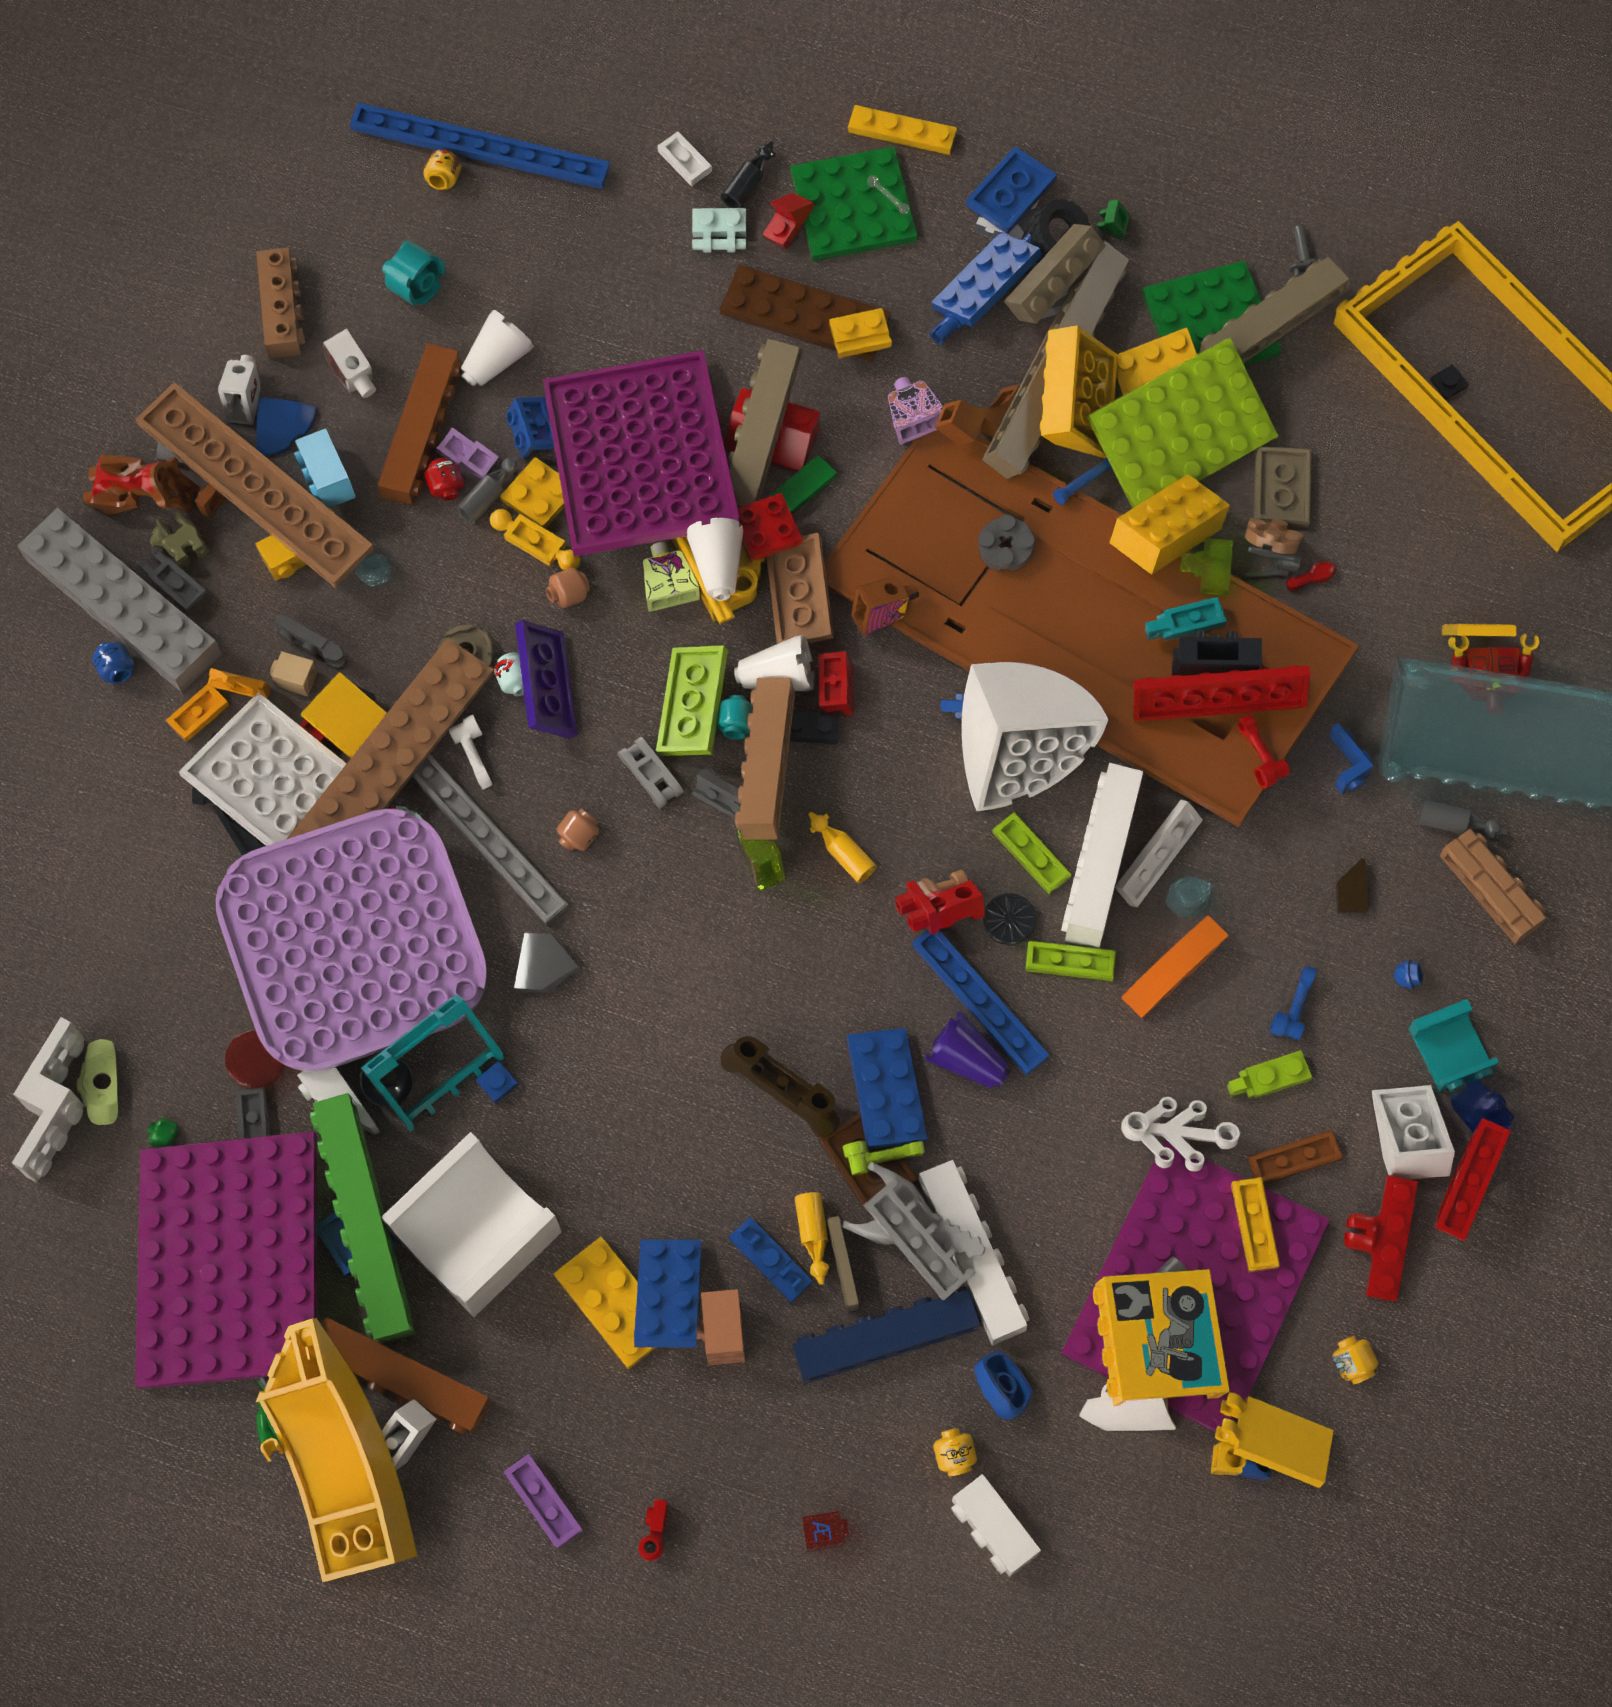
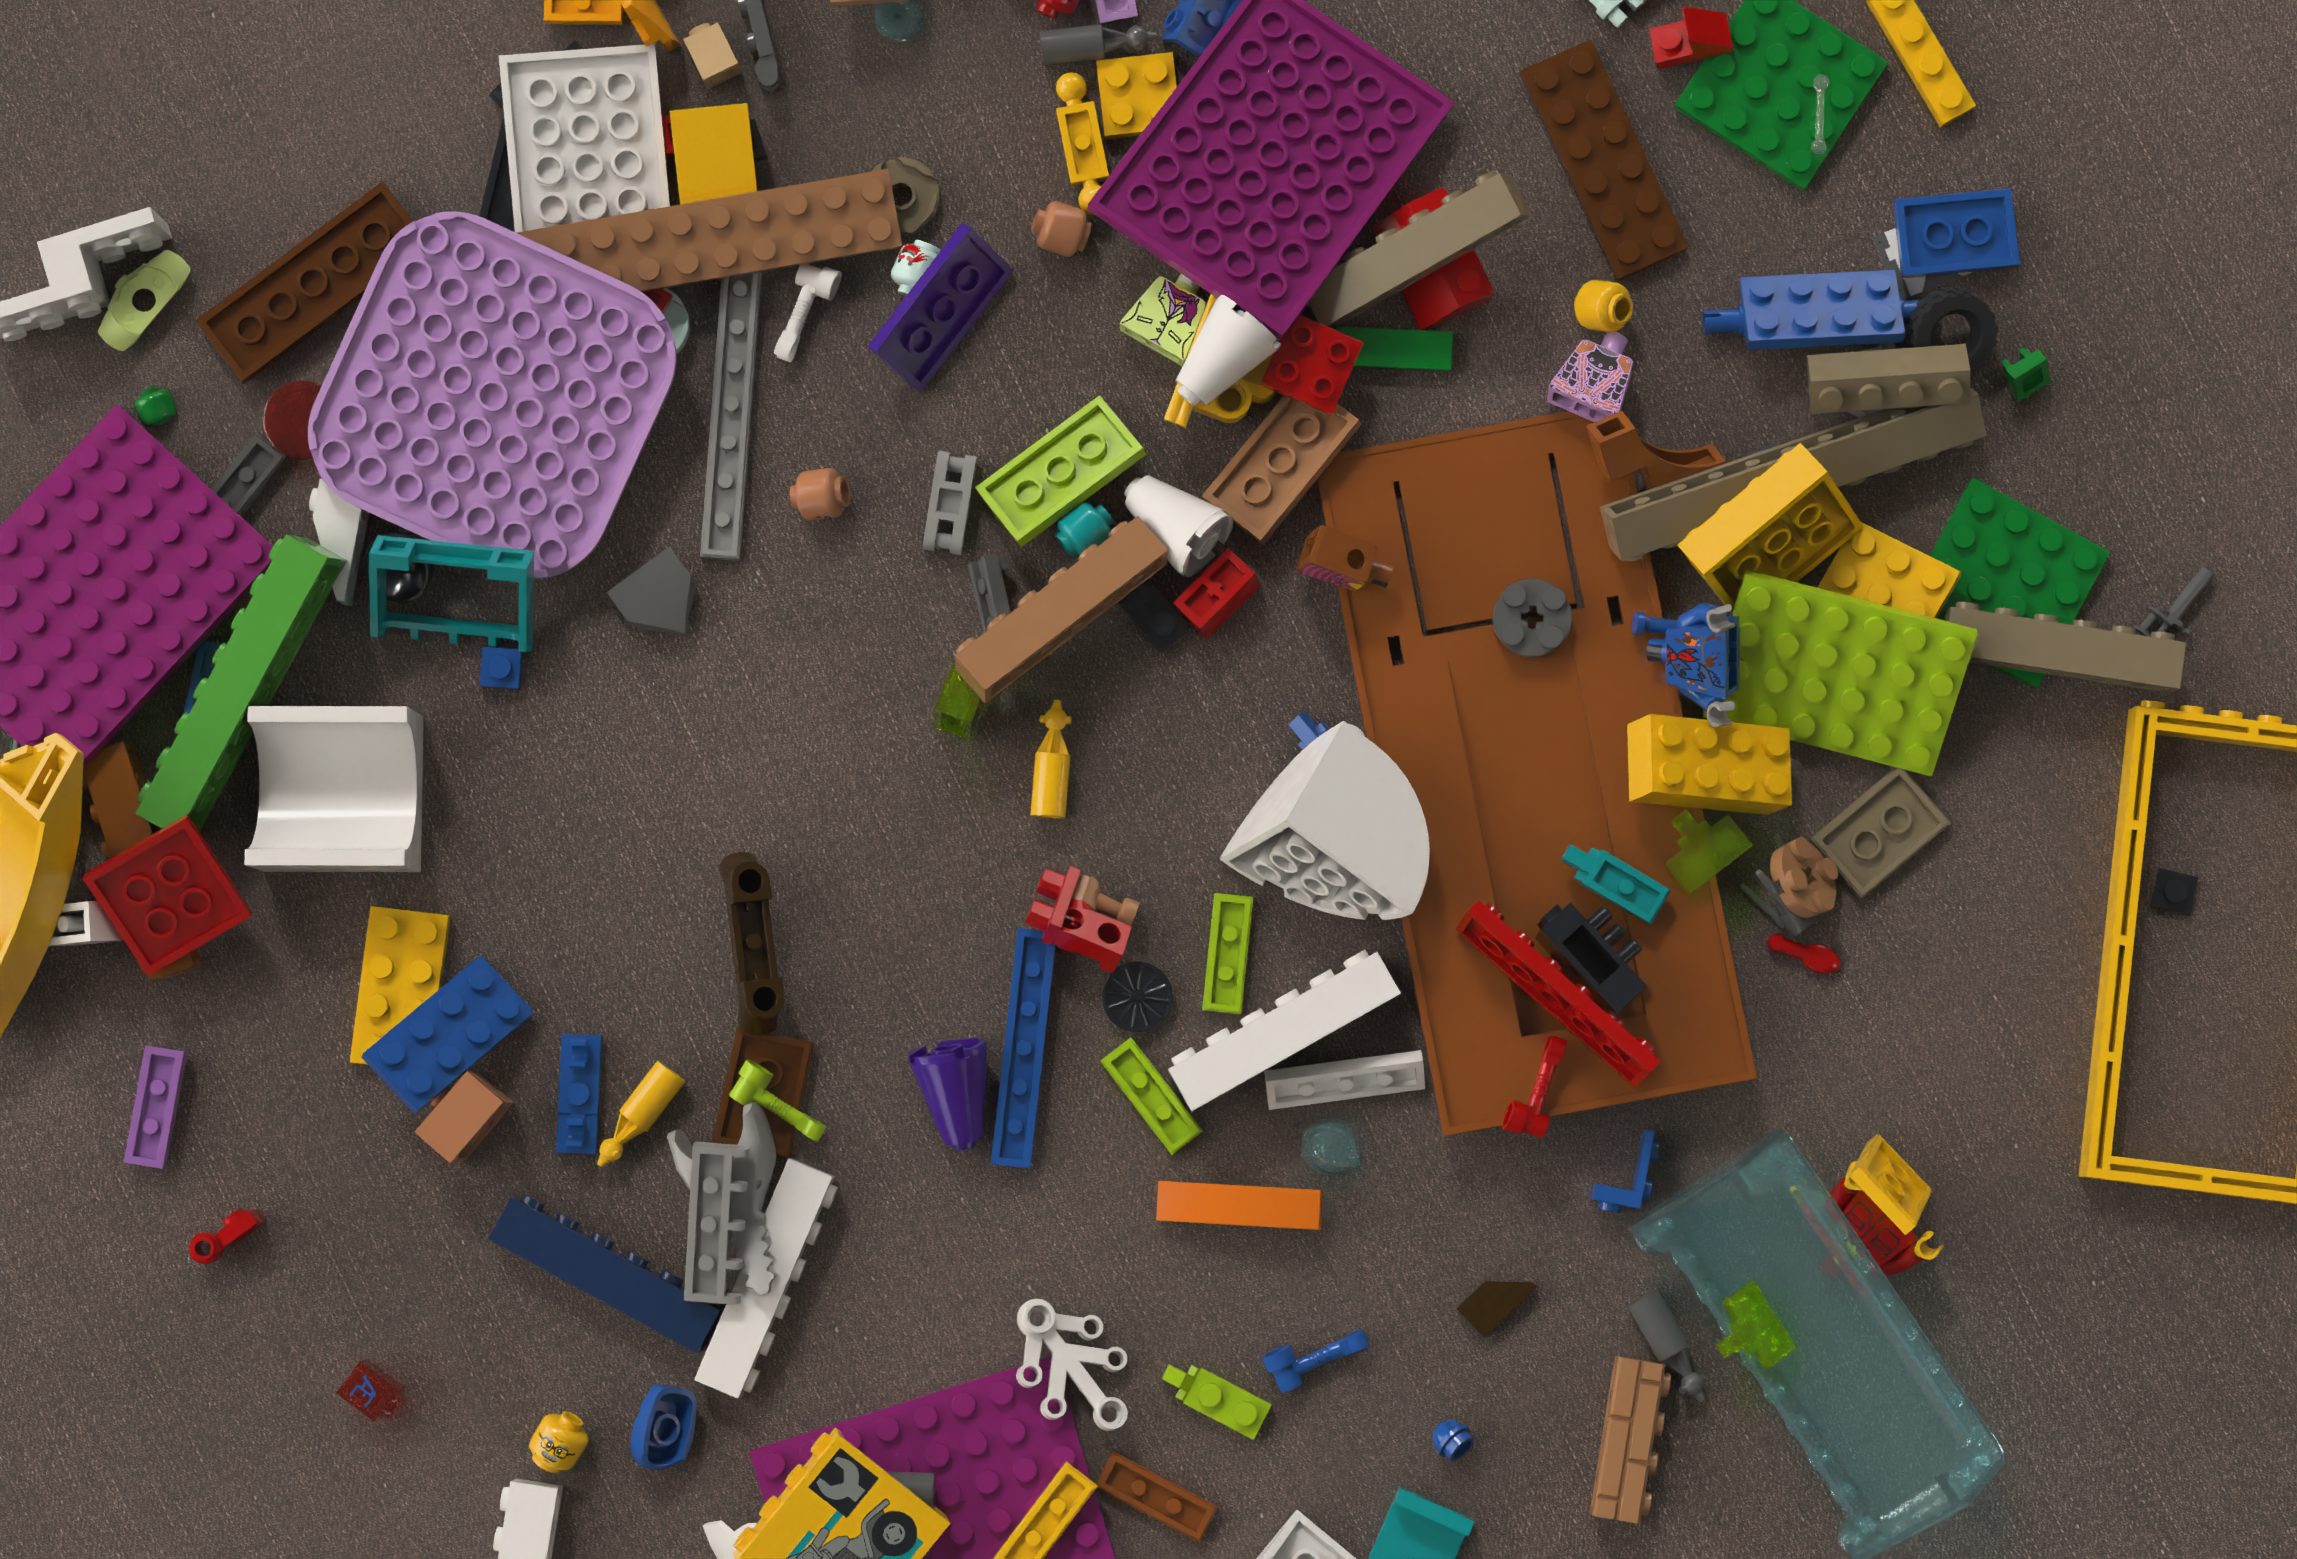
camera: 45 degrees right, 15 degrees up
dark tan tile [827,1216,859,1312] -> none
yellow plate [829,308,892,358] -> none
blue plate [846,1028,927,1150] -> none
none -> red plate [82,814,252,976]
none -> reddish brown plate [195,181,413,384]
none -> yellow head [1574,280,1633,333]
none -> blue torso [1646,603,1739,727]
none -> clear neon green hinge [1716,1279,1797,1369]

